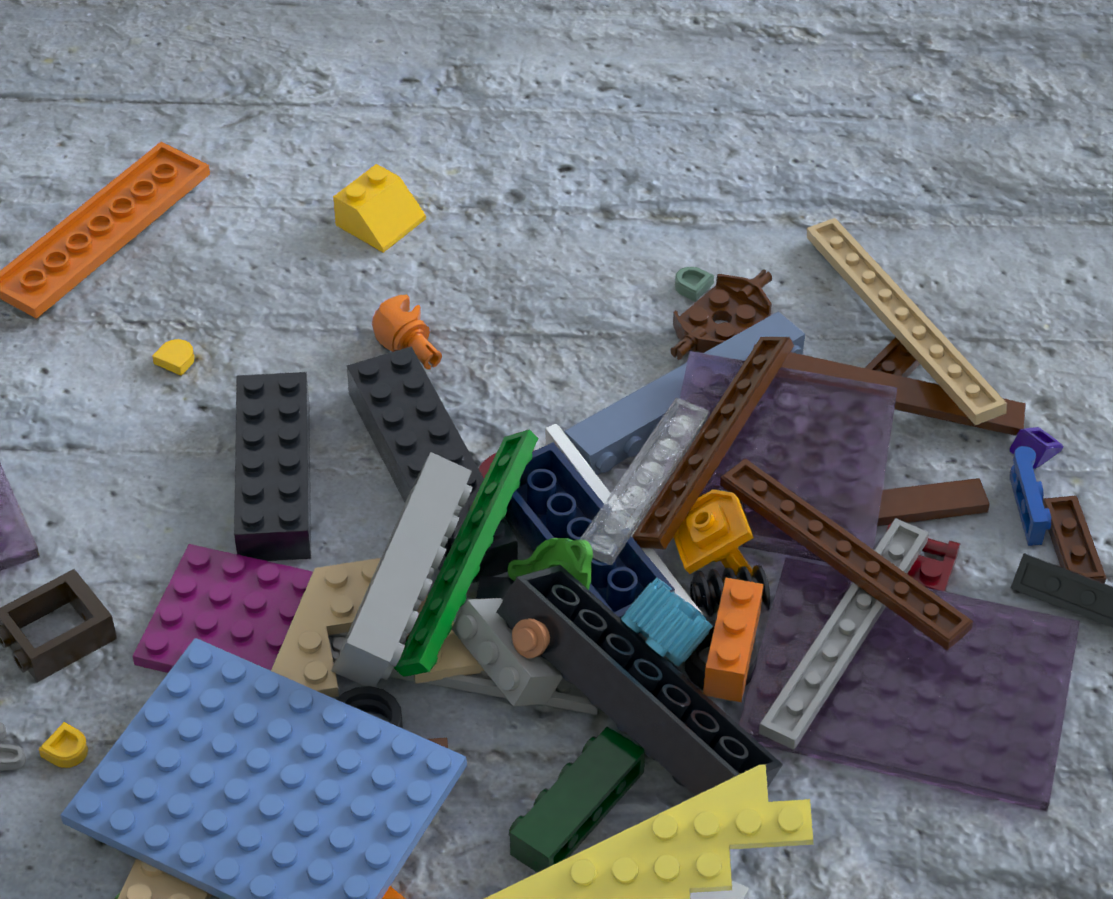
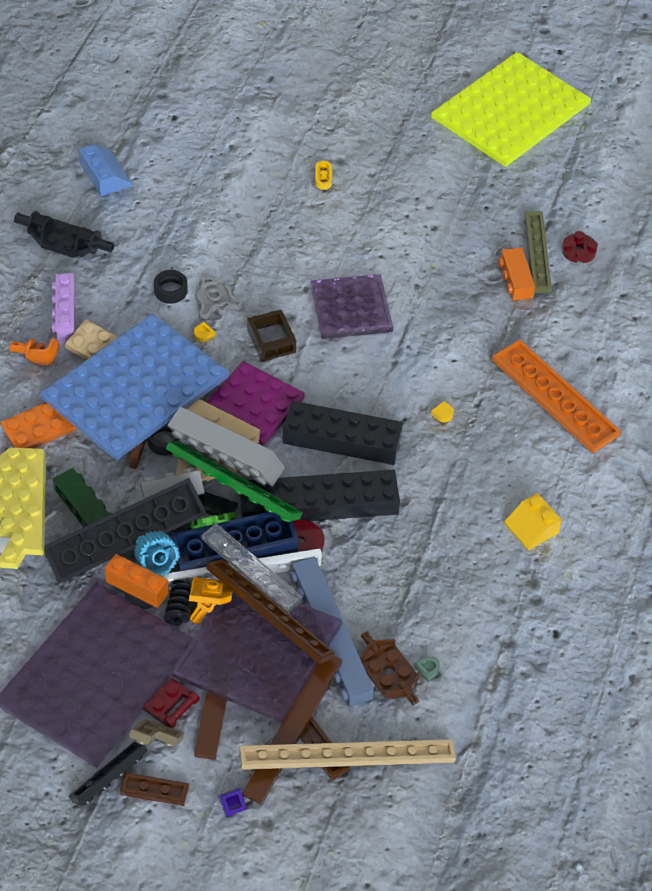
camera: 105 degrees right, 5 degrees up
orange piece [372,294,442,369] -> none
nougat plate [512,618,550,658] -> none
reddish brown tile [720,458,973,651] -> none
light grey plate [759,518,929,750] -> none
blue plate [1010,446,1051,546] -> none
none -> dark tan plate [129,719,185,747]

